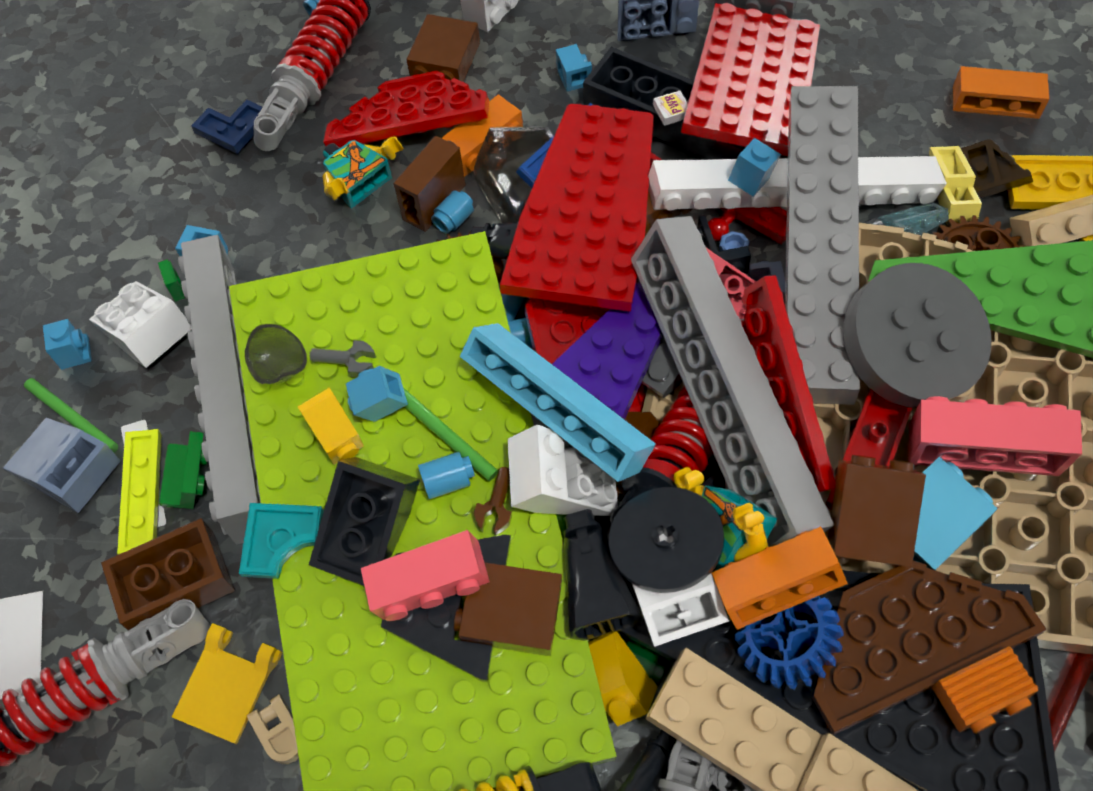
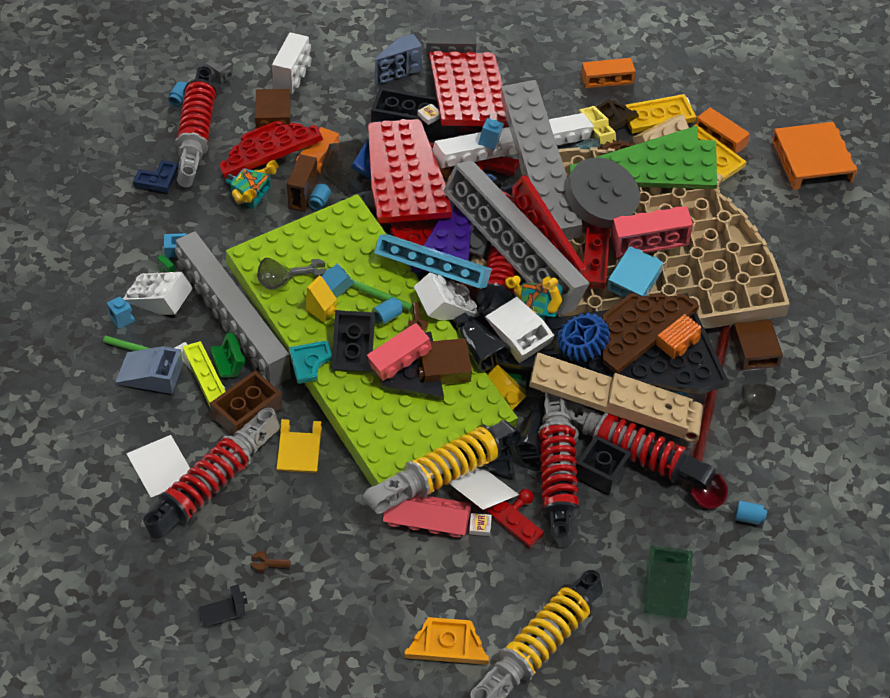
camera: 25 degrees left, 10 degrees down
tan plate [247,694,299,764] -> none
dark azure brick [556,44,592,92] -> none
black piece [609,487,724,593] -> none
orange brick [712,526,848,630] -> none
reddish brown brick [827,455,926,567] -> none

